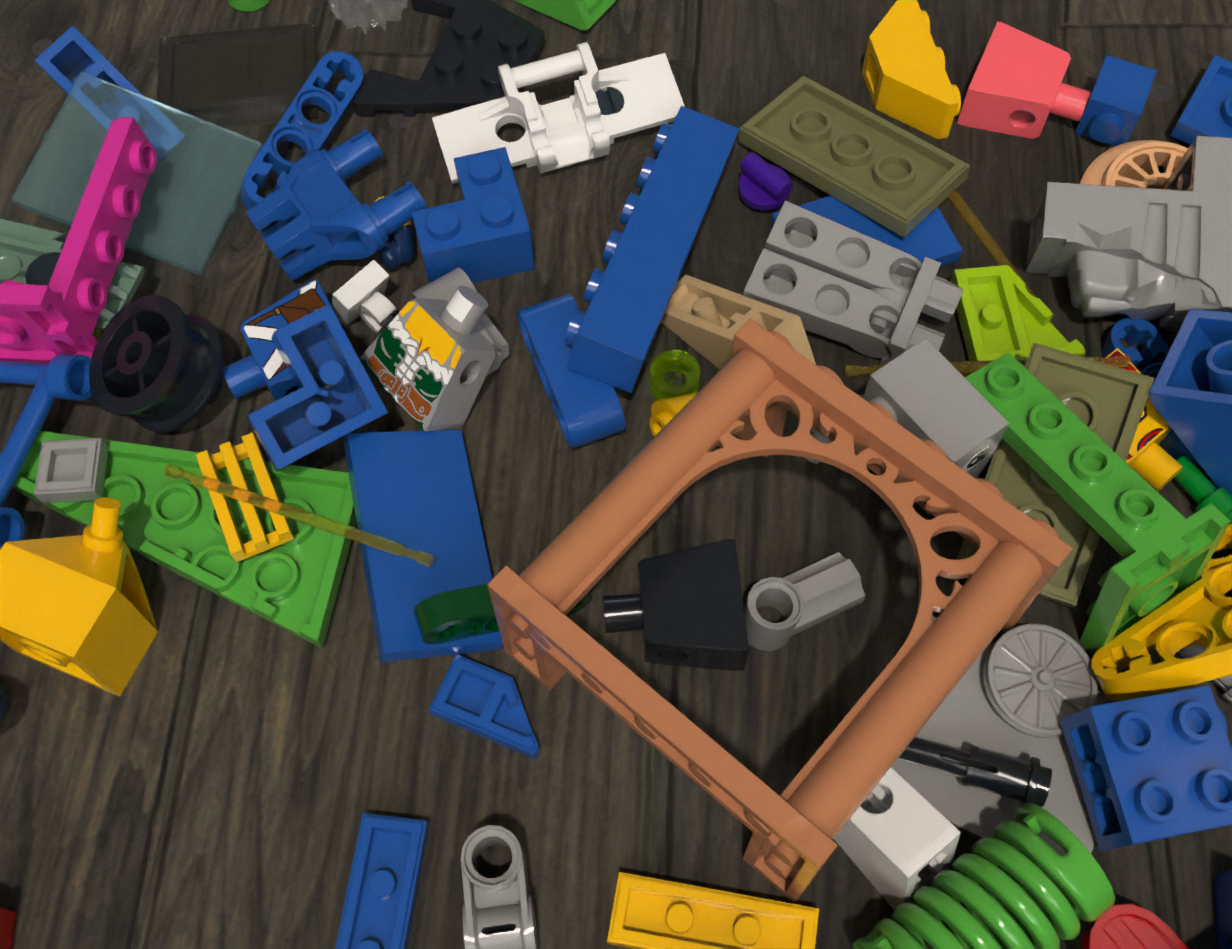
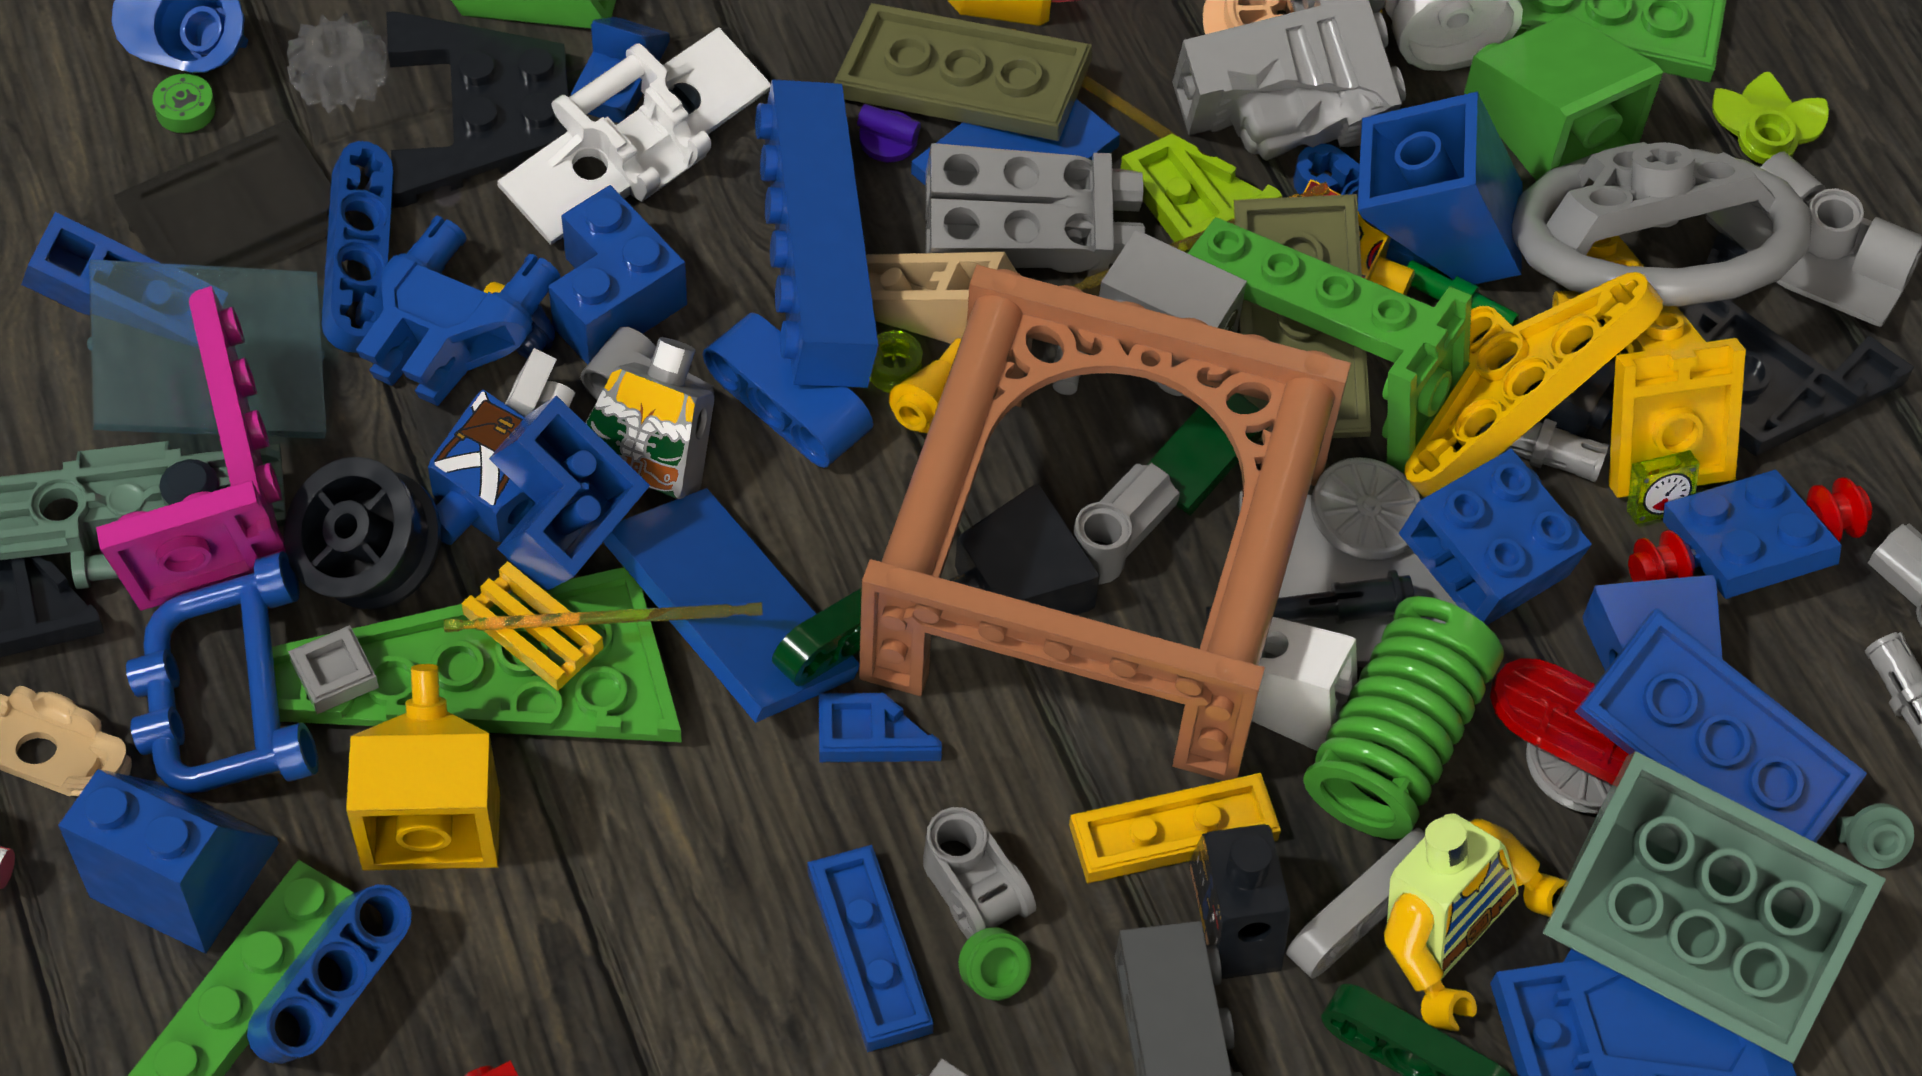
camera: 30 degrees left, 5 degrees down
none -> blue slope [570,17,670,123]
none -> dark green tile [1147,387,1269,516]

